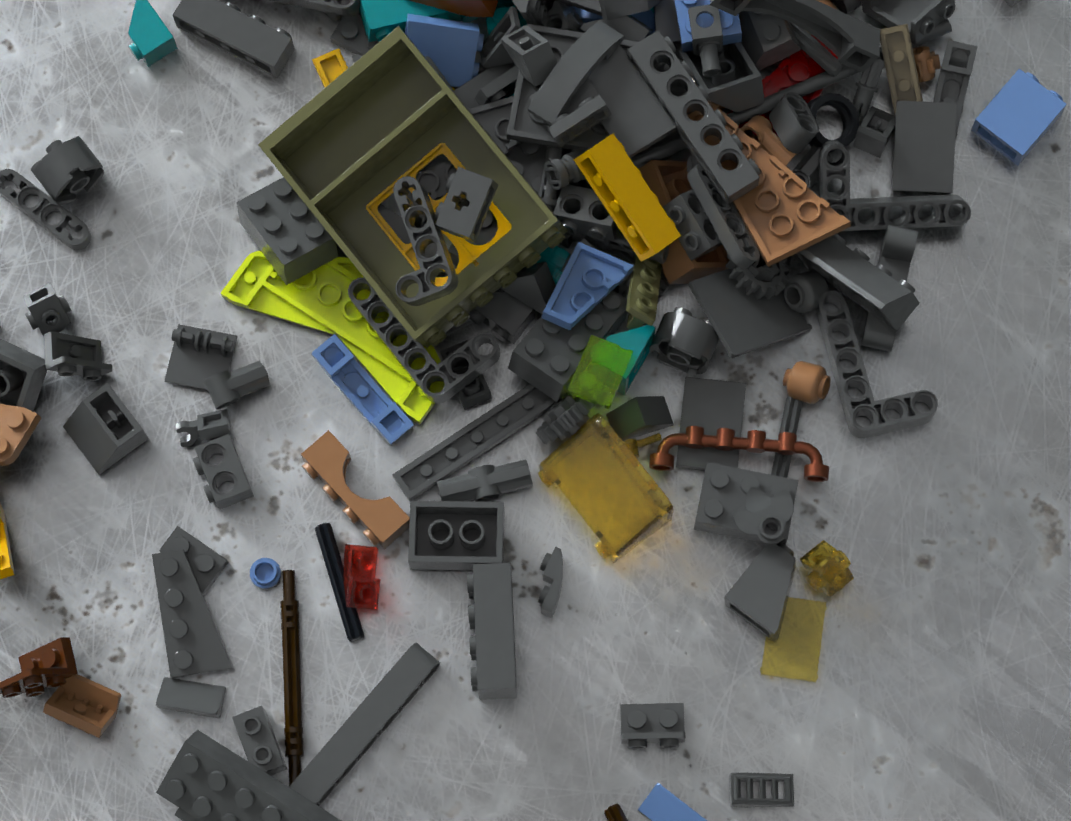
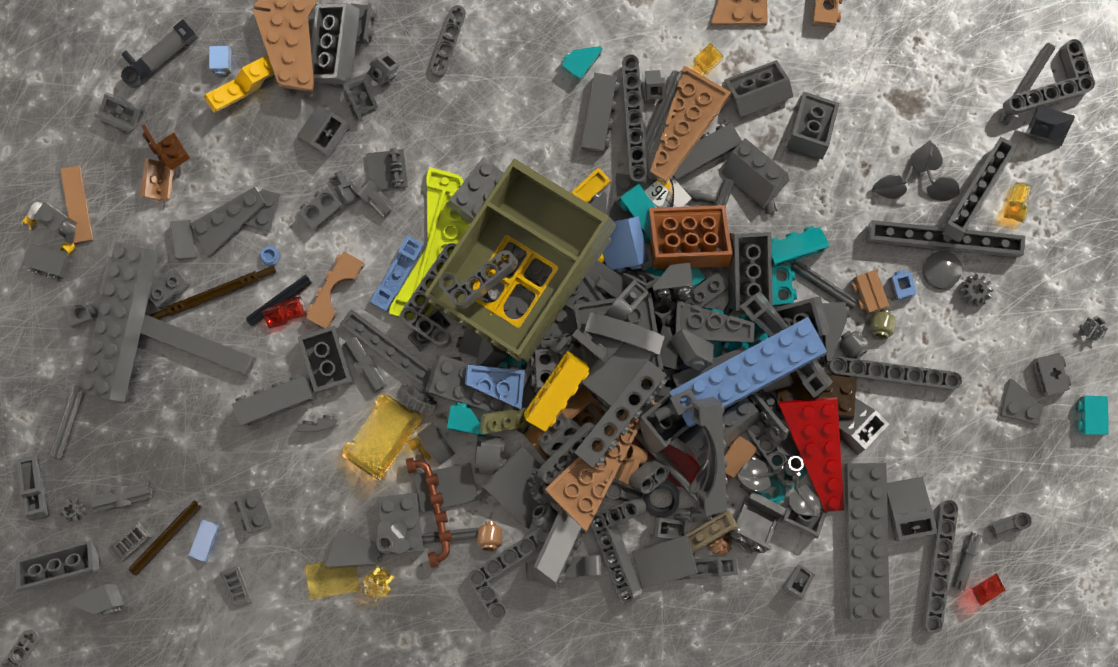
camera: 70 degrees right, 10 degrees up
dark grey brick [31,136,104,205] -> none
dark grey brick [434,167,498,243] -> none
clear neon green plate [567,335,633,409] -> none
medium blue brick [971,68,1067,166] -> none

